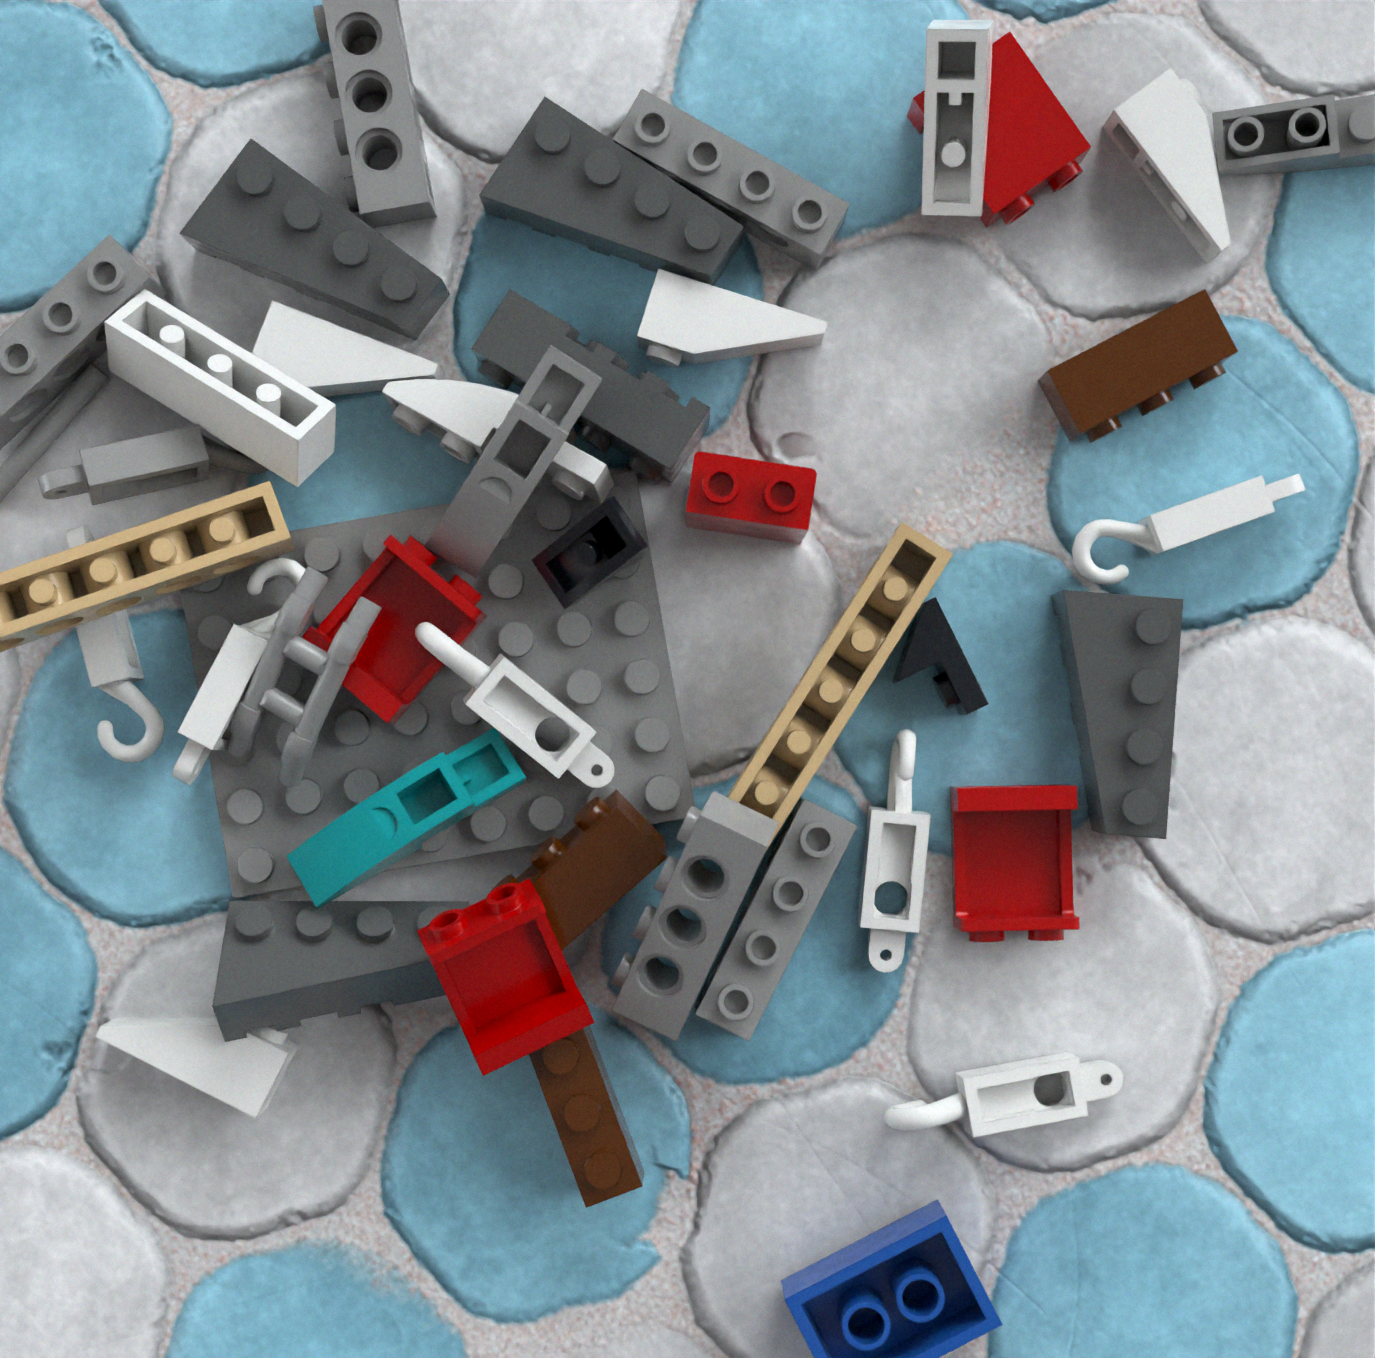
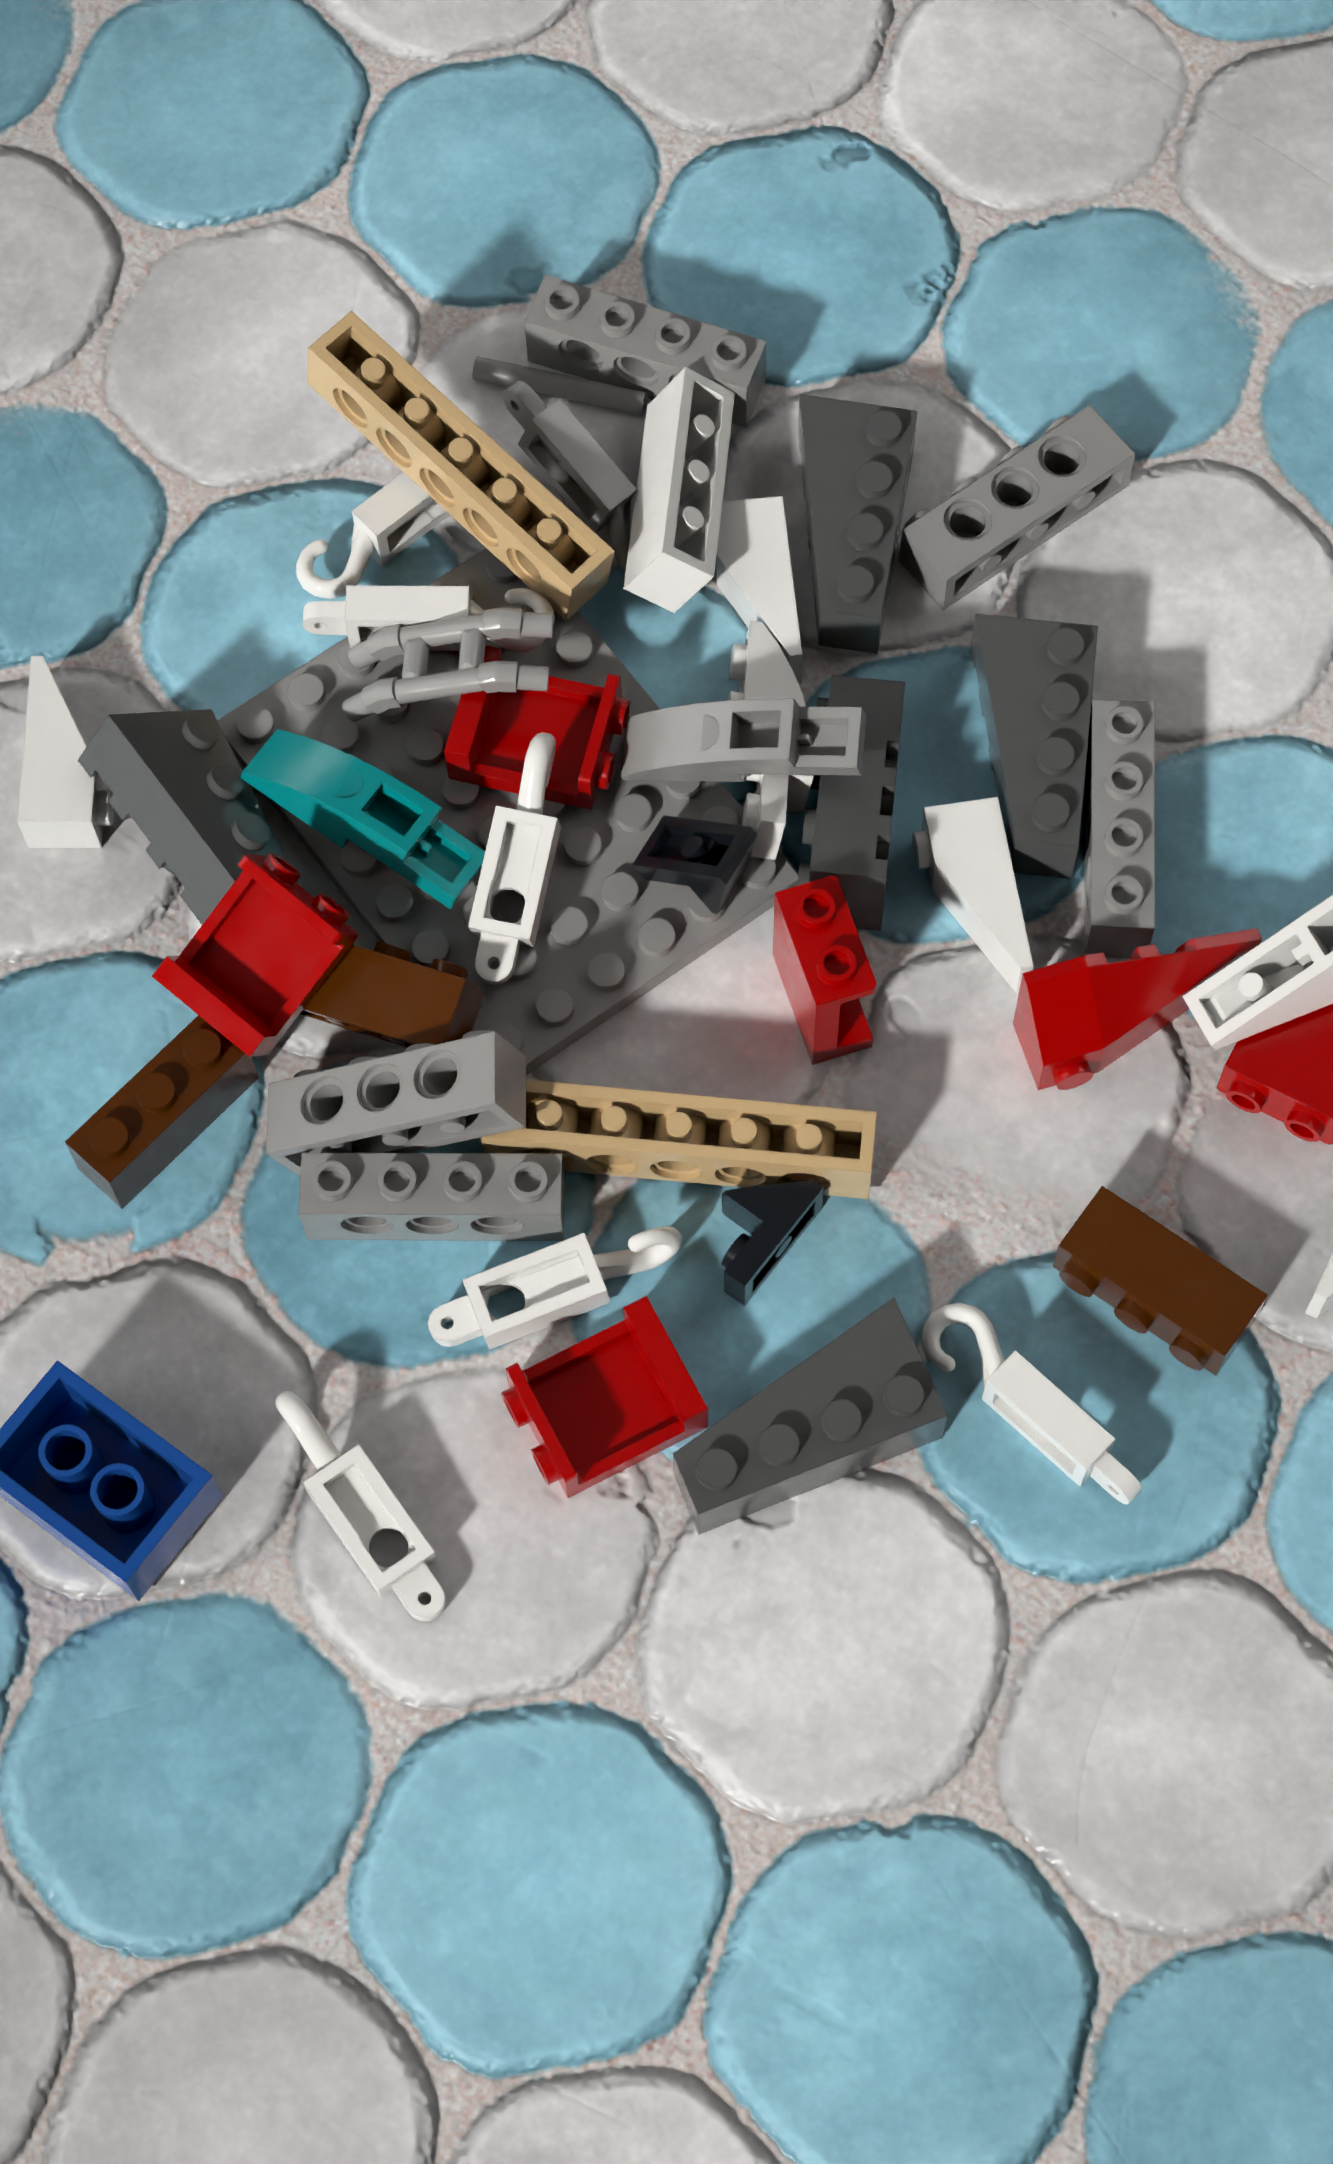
camera: 65 degrees right, 20 degrees down
none -> red wedge [1013,928,1262,1090]

